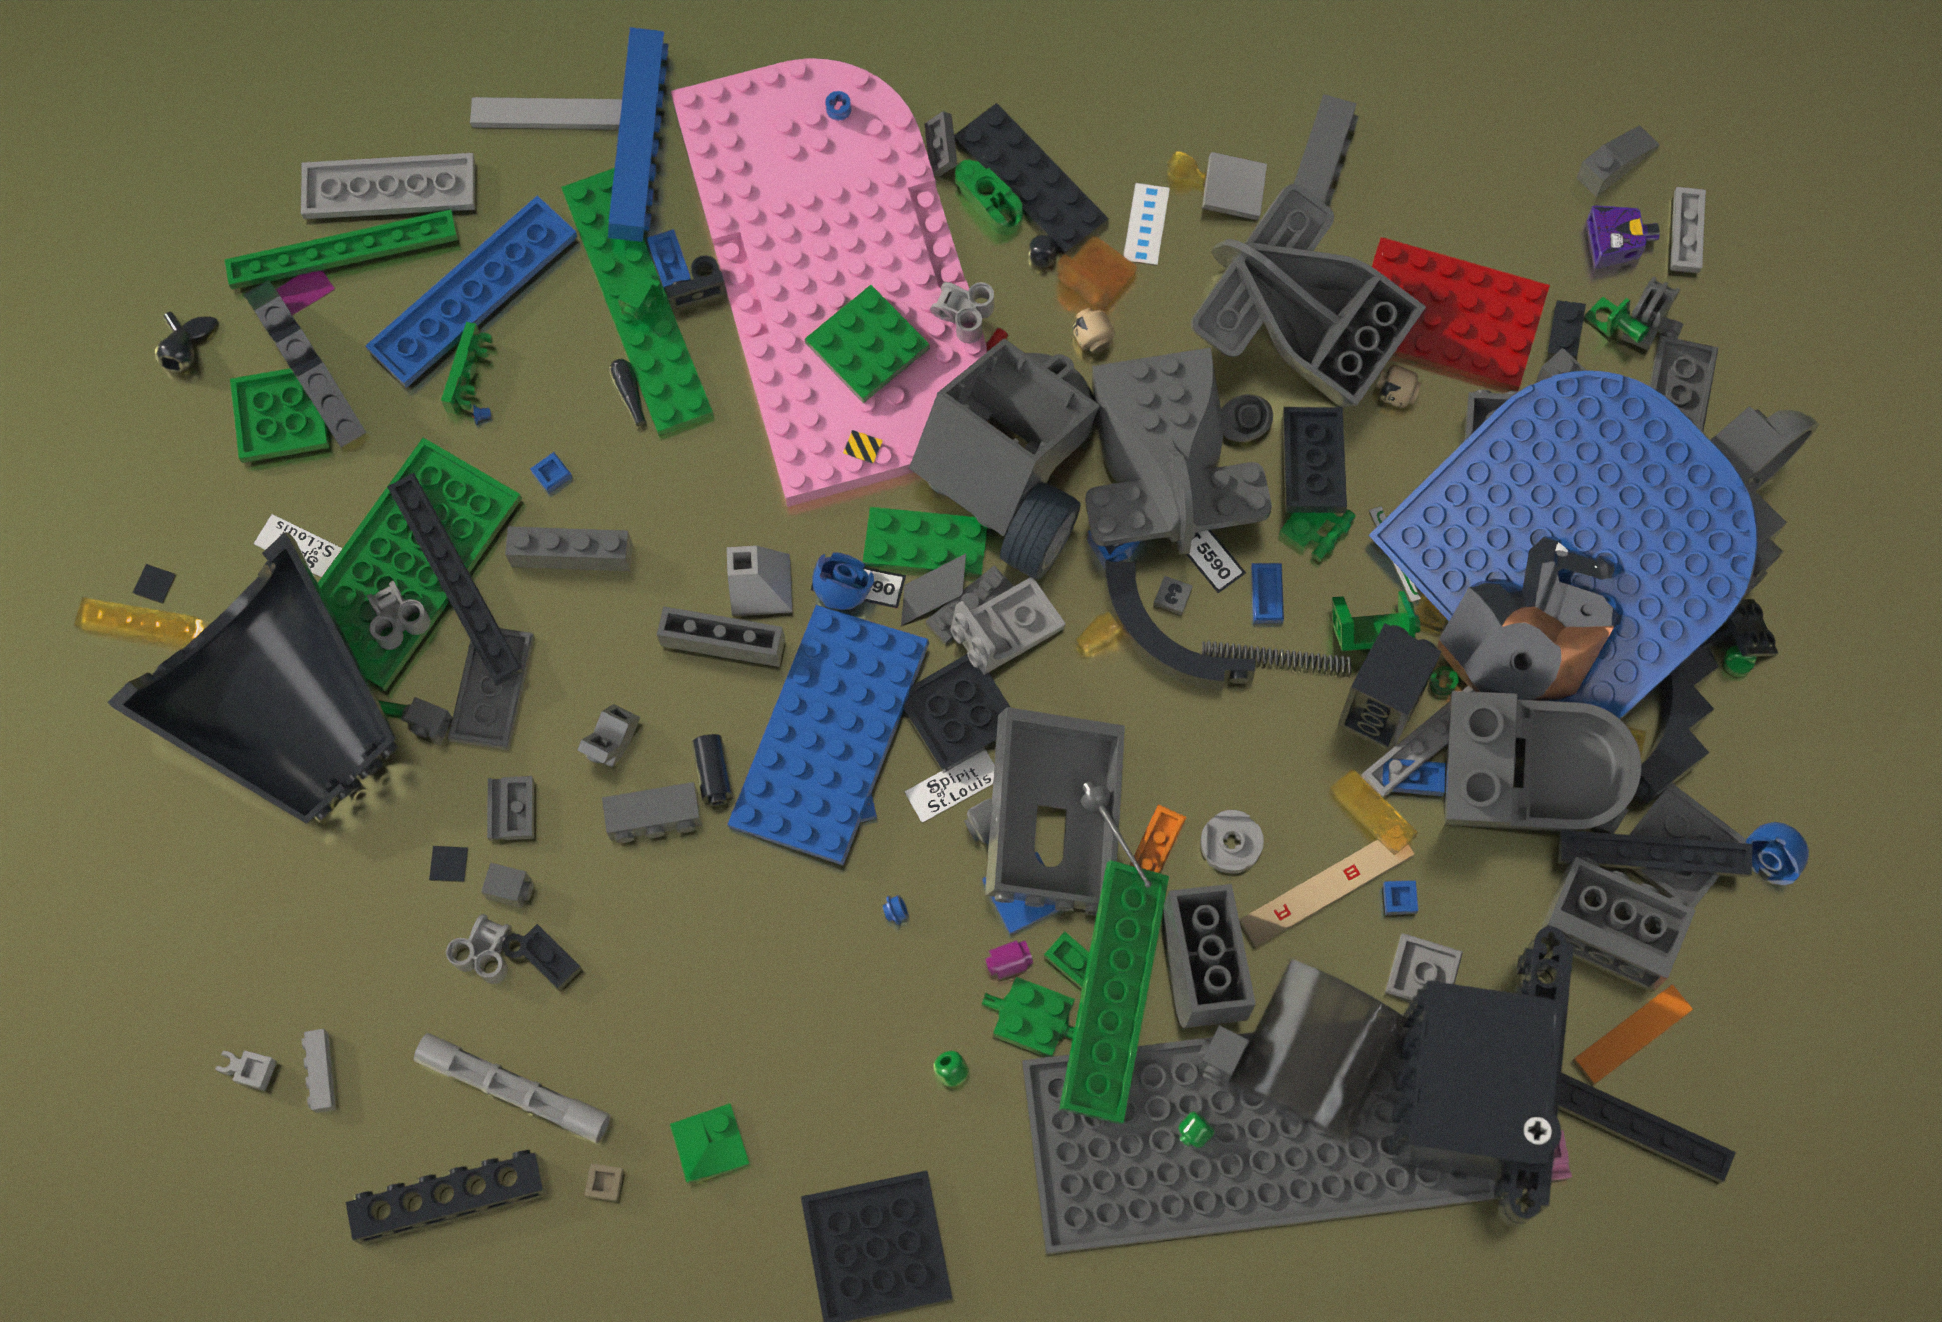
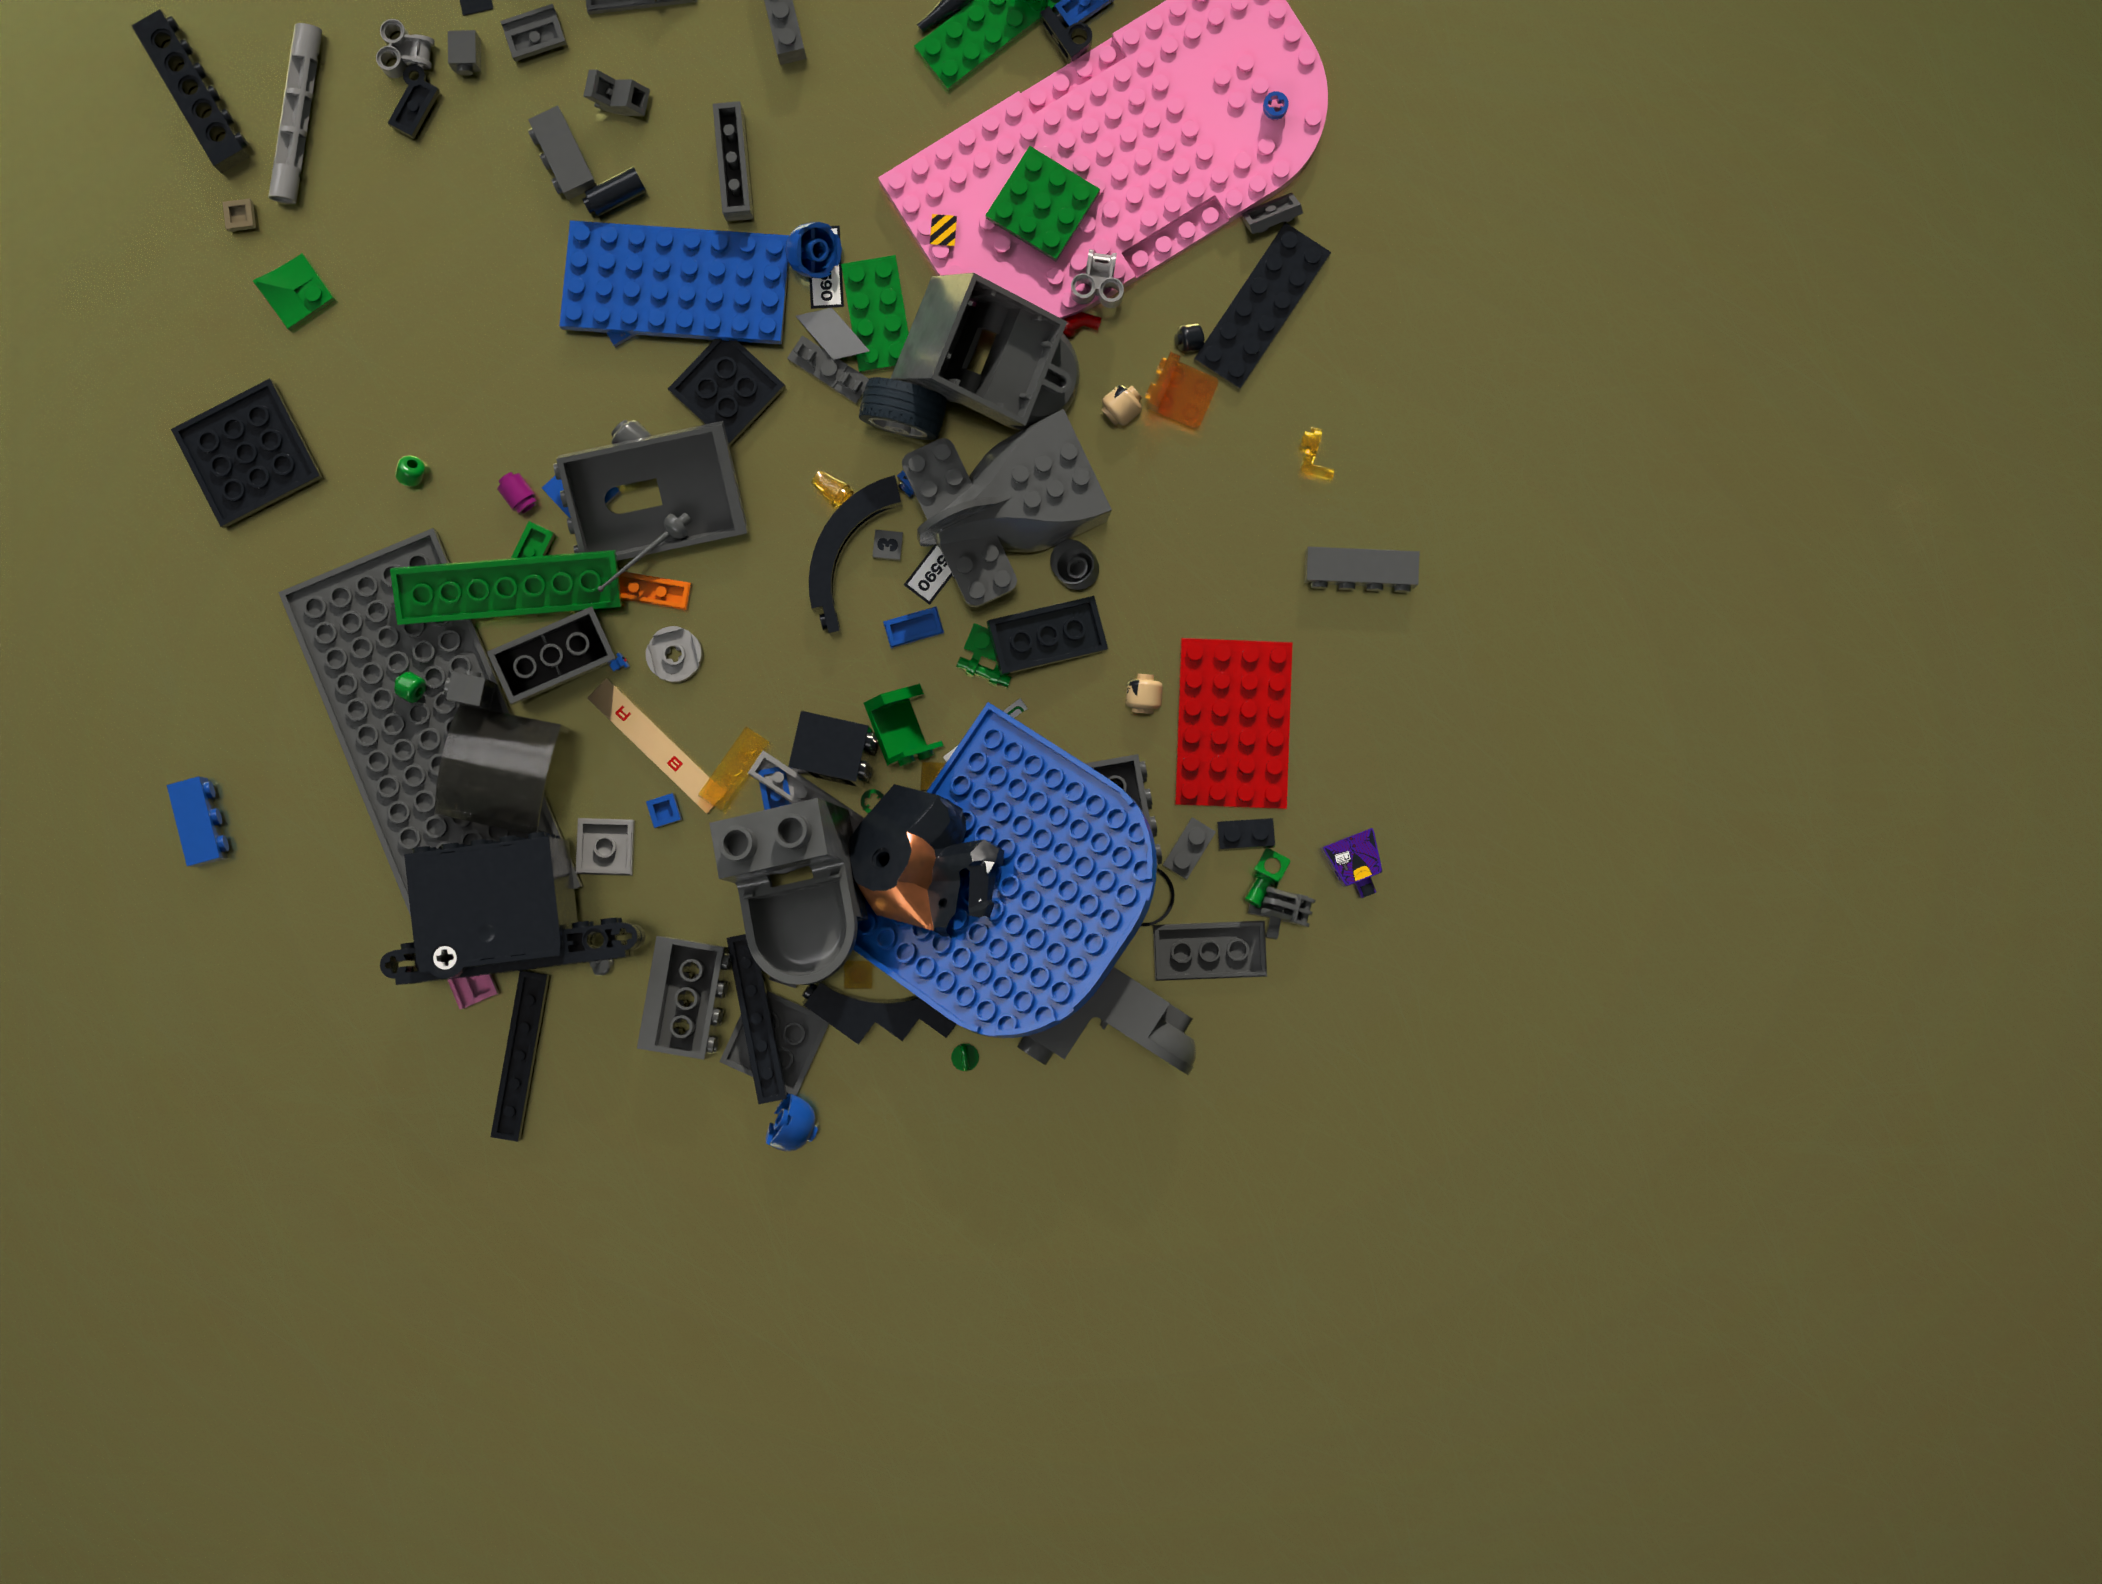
camera: 70 degrees right, 15 degrees up
light grey slope [727,546,792,616] -> none
blue plate [883,895,909,925] -> none
white sticker [905,749,995,823] -> none
light grey bracket [950,577,1066,675] -> none
green piece [955,160,1023,235] -> none
green plate [981,976,1075,1057] -> none
white sticker [1123,183,1170,265] -> none
dark grey brick [1190,184,1426,407] -> none
light grey tile [1202,152,1267,220] -> none
dark grey piece [1202,640,1352,674] -> none
orange tile [1573,984,1693,1085] -> none
dark grey slope [1577,125,1660,197] -> none
light grey plate [1670,187,1706,273] -> none
black plate [1701,599,1779,663] -> none

